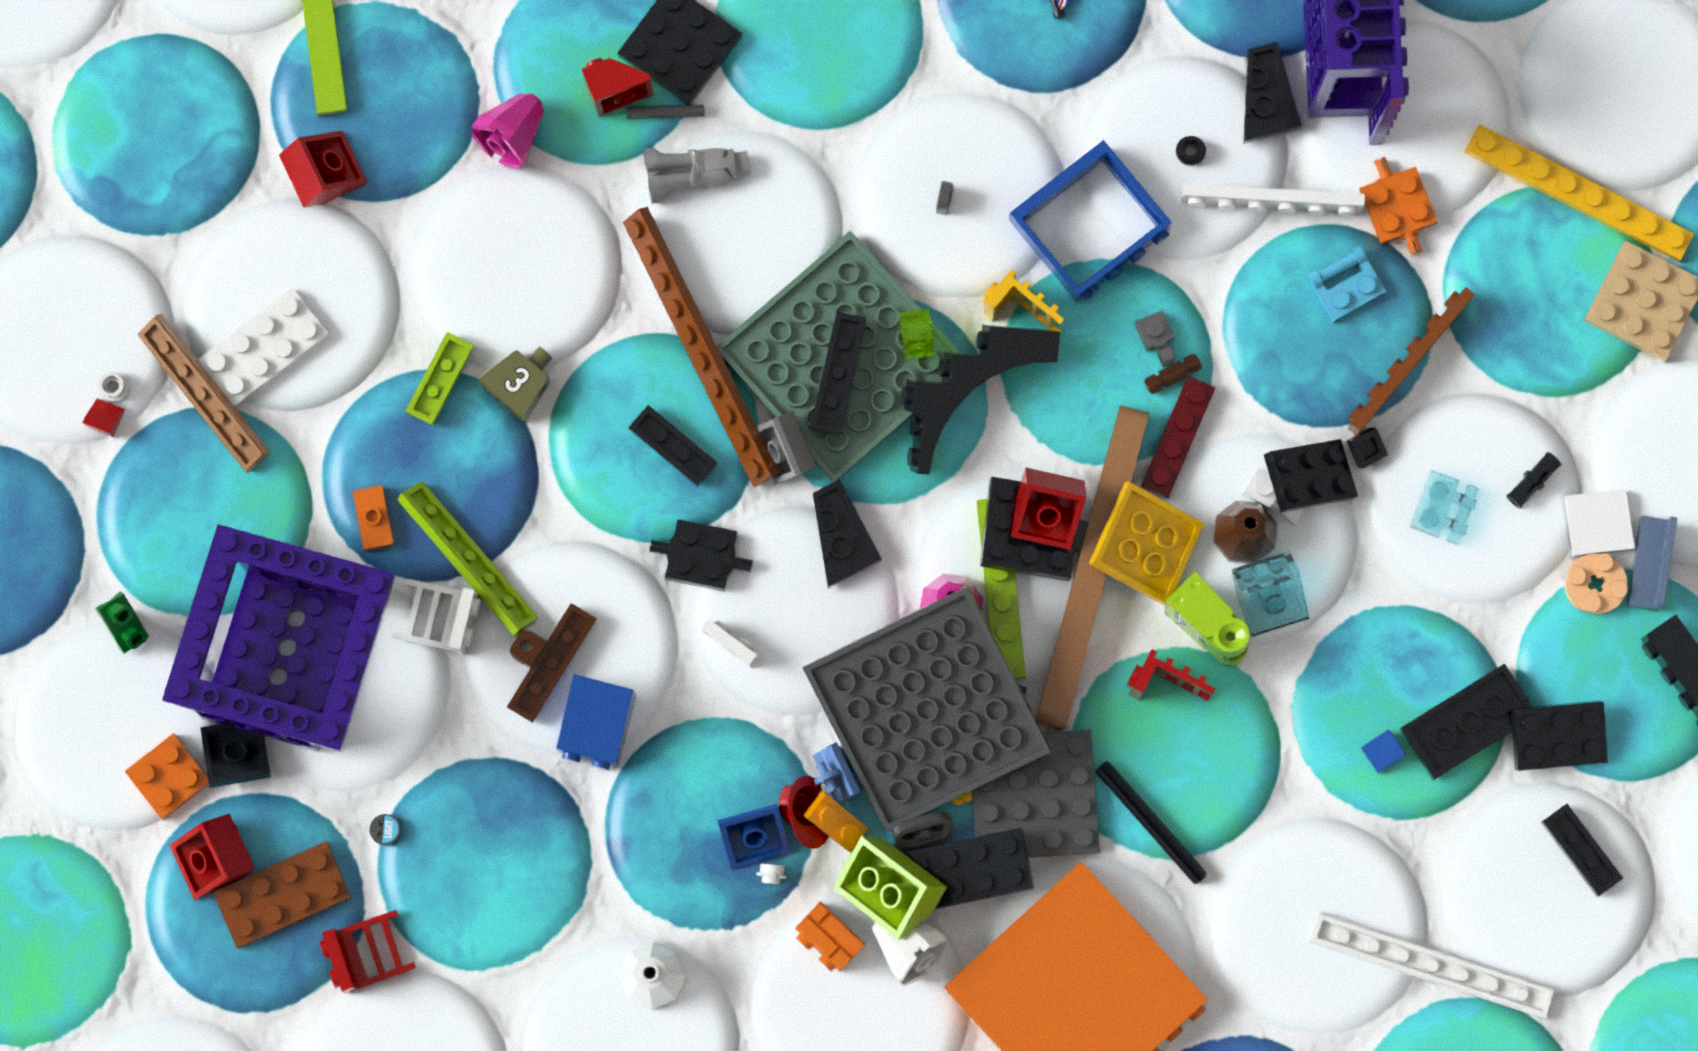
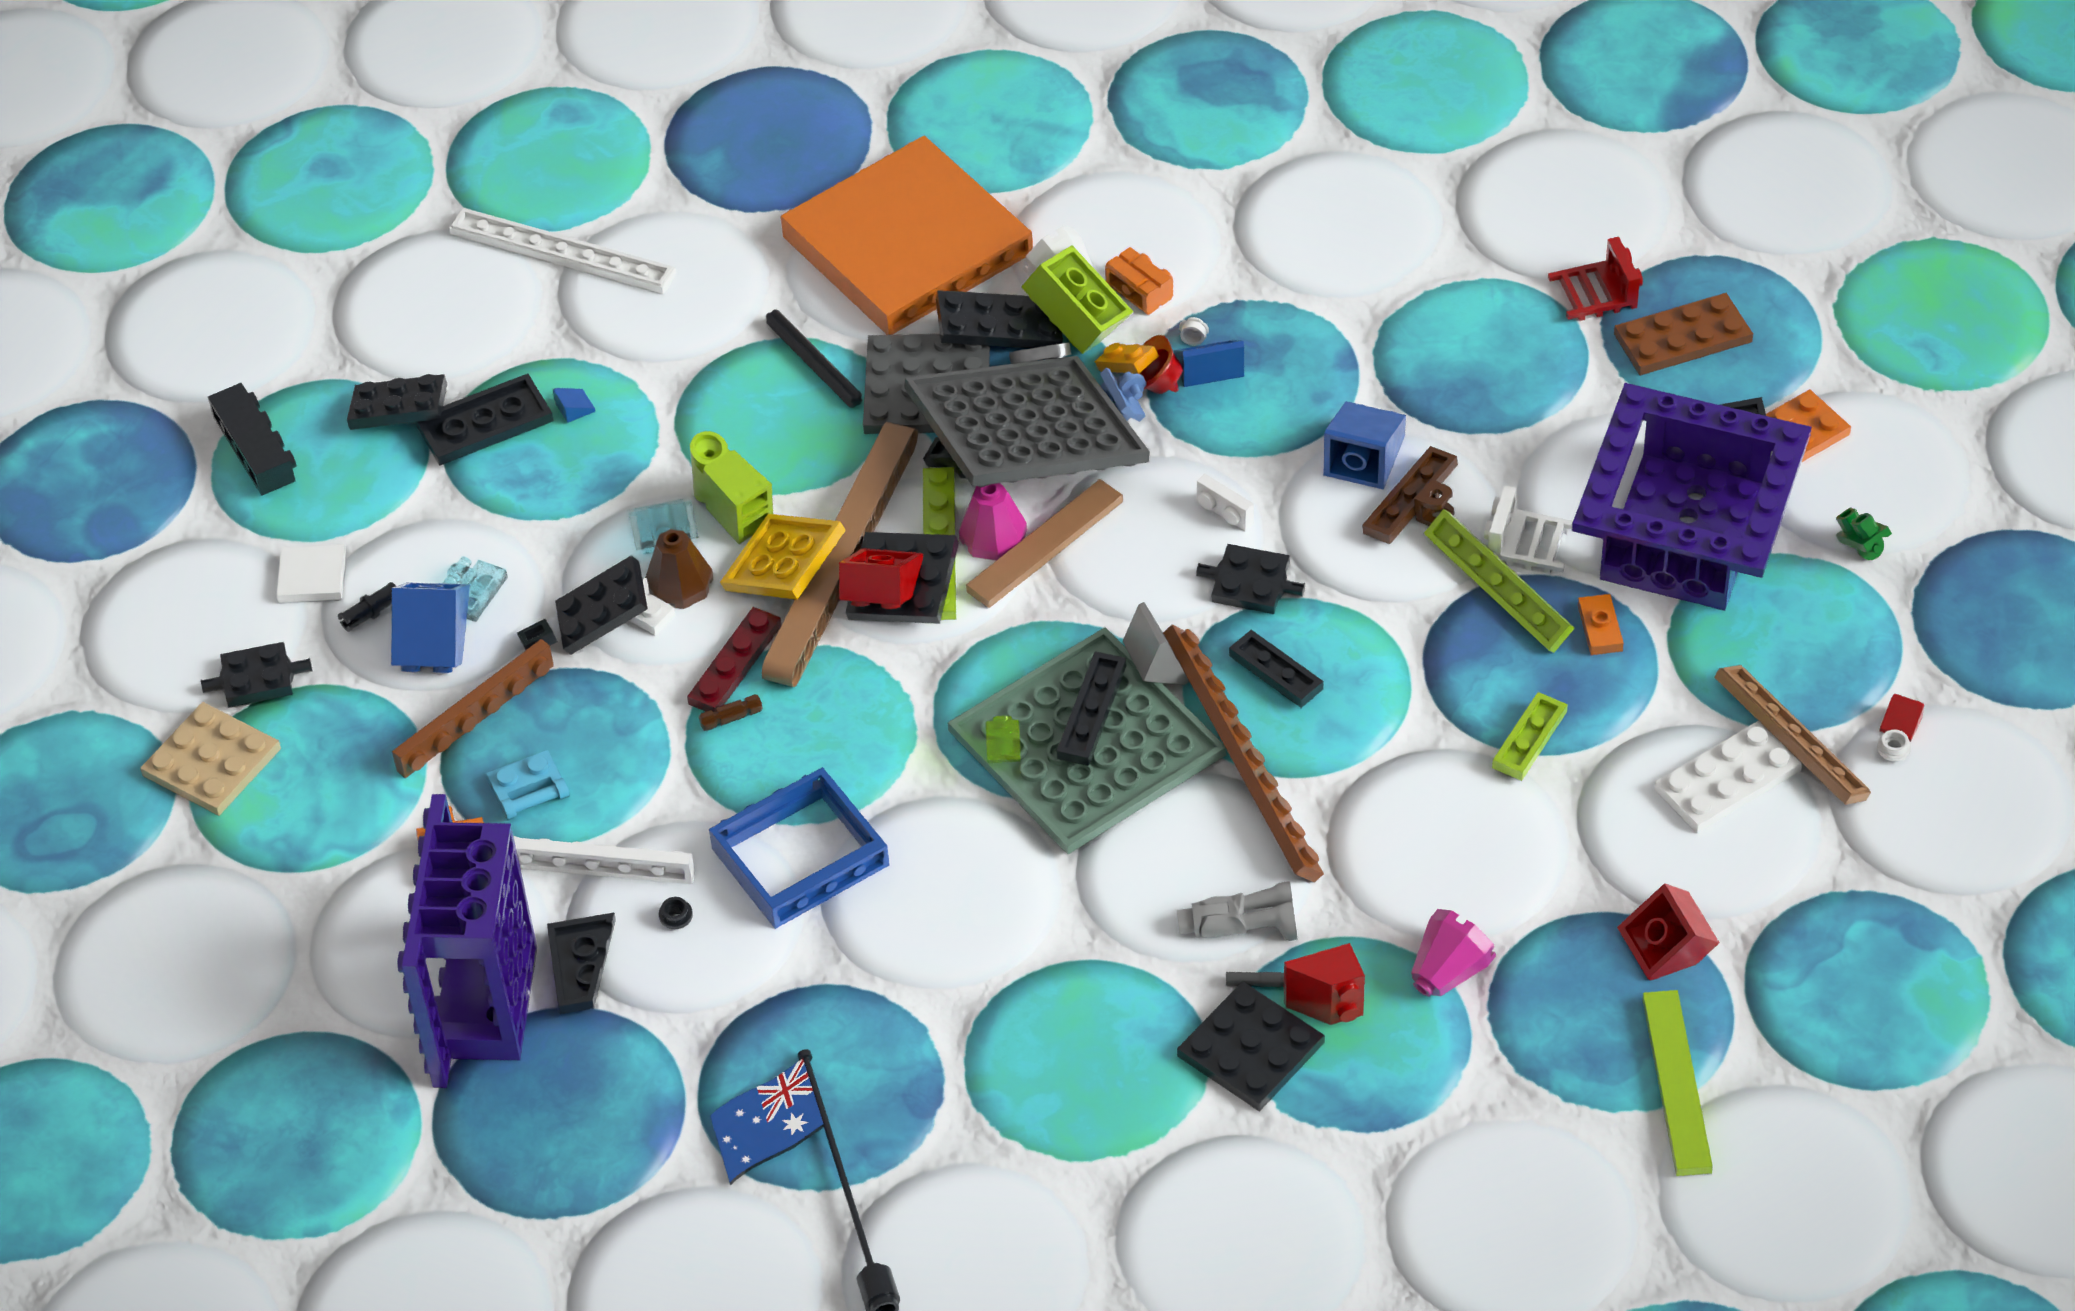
camera: 175 degrees left, 30 degrees down
red slope [169,814,255,901] -> none
tile [369,814,401,846] -> none
olive torso [479,346,552,423] -> none
white cone [619,942,687,1010] -> none
black wing [813,479,882,589] -> none
black arch [901,324,1060,475] -> none
dark grey tile [936,181,954,215] -> none
yellow plate [983,269,1065,334] -> none
red plate [1127,649,1215,701] -> none
flat silver plate [1134,310,1175,367] -> none
yellow plate [1464,124,1694,262] -> none
black plate [1541,804,1623,897] -> none
light nougat plate [1565,553,1628,615] -> none
sand blue panel [1627,516,1677,611] -> none
none -> black plate [201,642,313,708]
none -> blue slope [391,582,470,673]
none -> medium nougat tile [966,479,1123,608]

